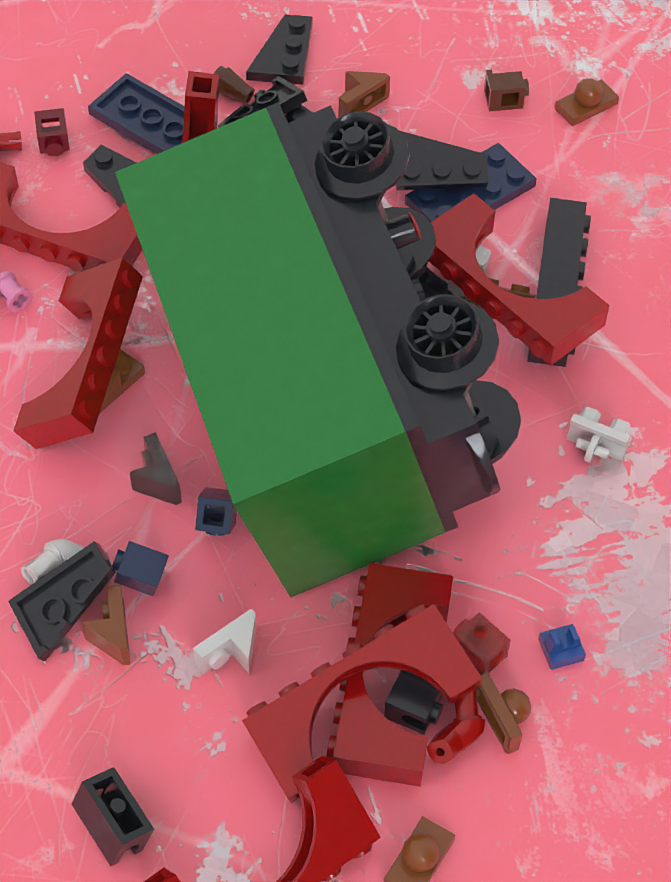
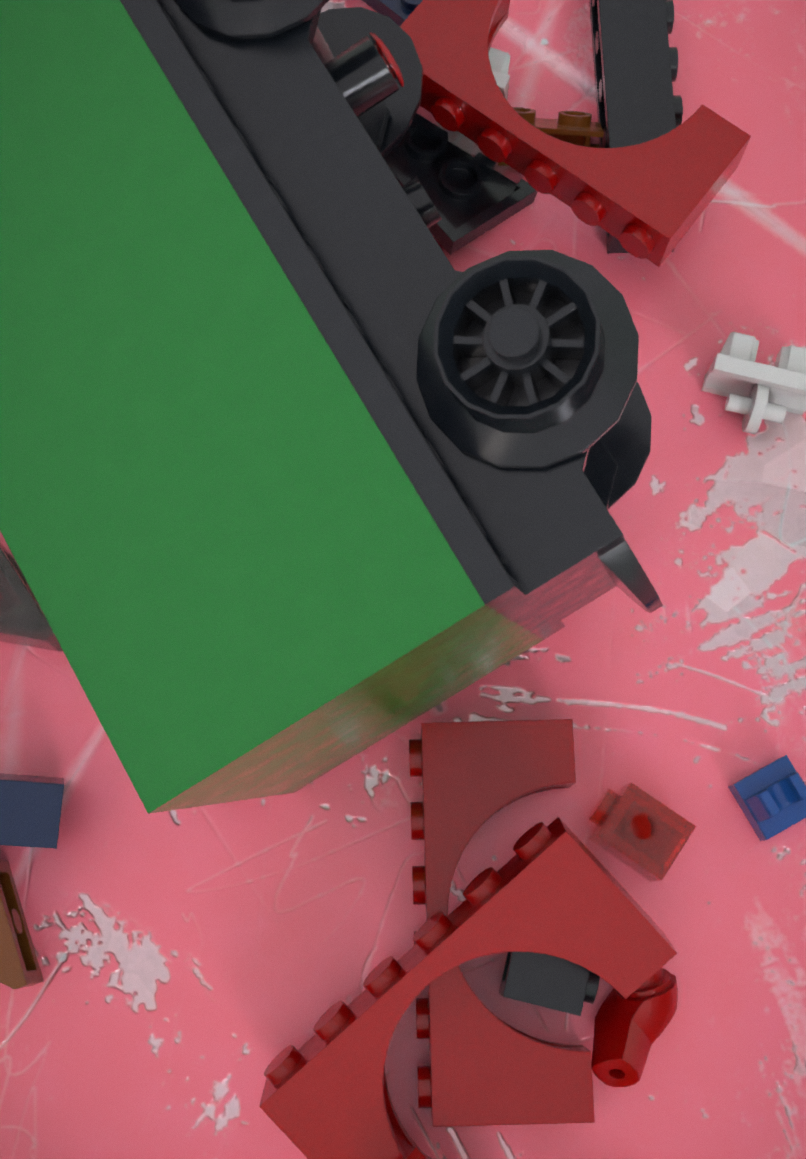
camera: 10 degrees left, 20 degrees up
white slope [193,609,257,675] -> none
dark orange tile [475,673,532,754] -> none

